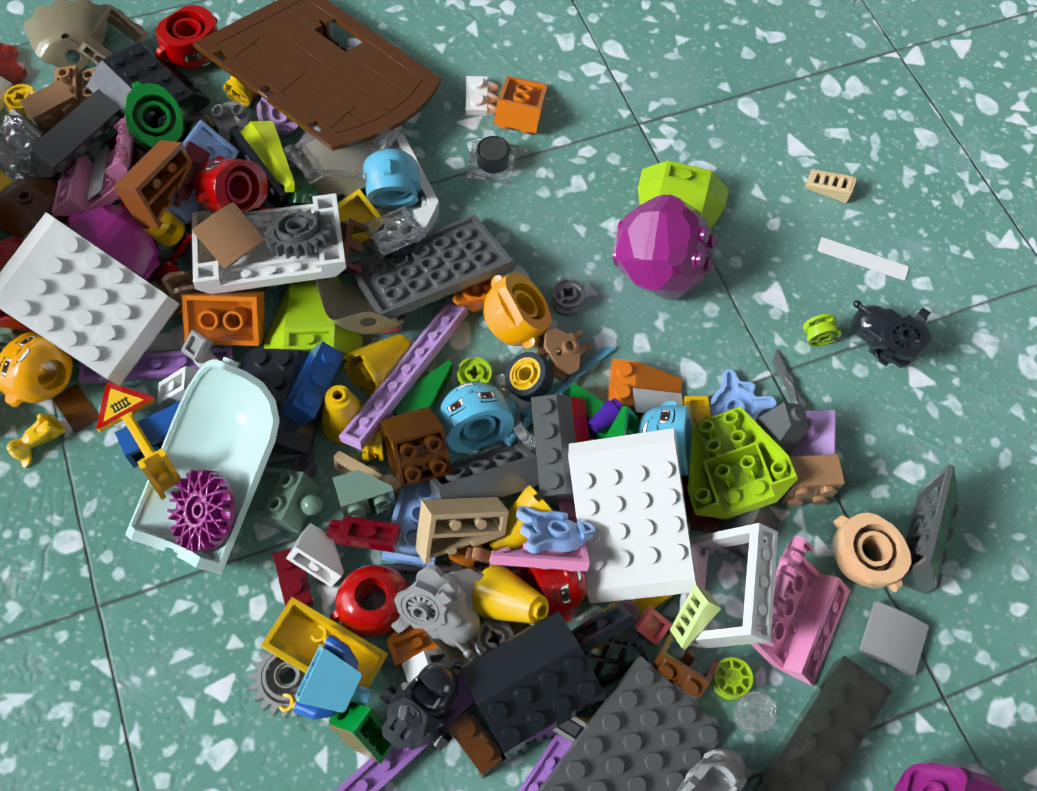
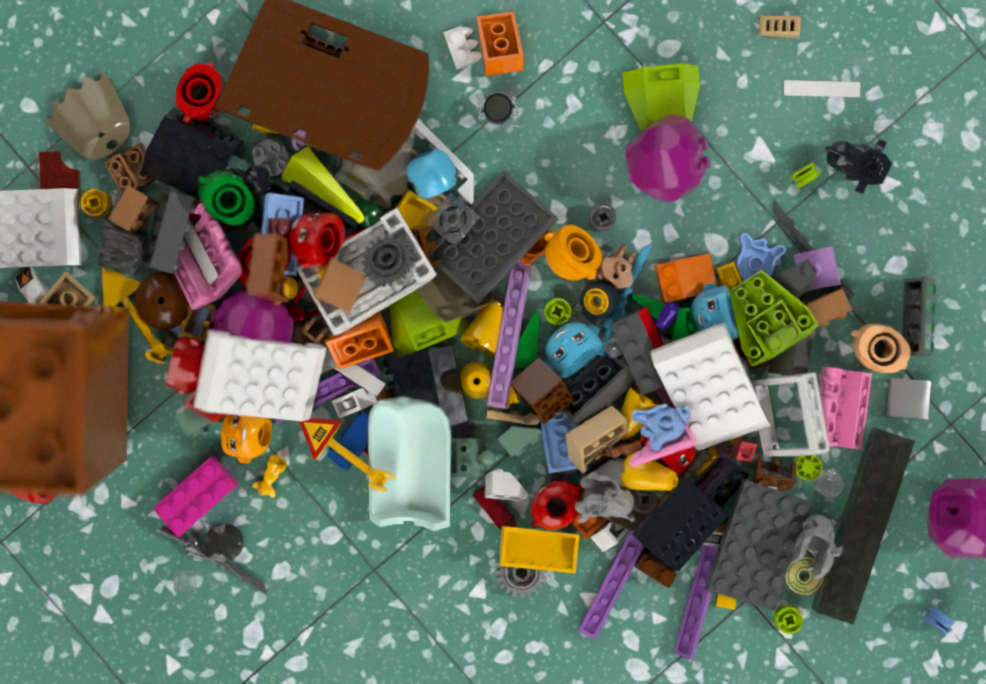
camera: 10 degrees left, 25 degrees up
reddish brown sticker [52,384,99,433] -> none
dark tan window [78,4,149,65] -> none
magenta wheel [167,469,235,551] -> none
light grey tile [181,329,213,364] -> none
medium azure torso [279,625,371,720] -> none
blue brick [280,341,344,426] -> none
dark red hinge [325,516,402,553] -> none
green torso [329,701,393,764] -> none
black helmet [379,659,461,751] -> none
white sticker [633,388,683,413] -> none
yellowish green slope [670,585,721,649] -> none

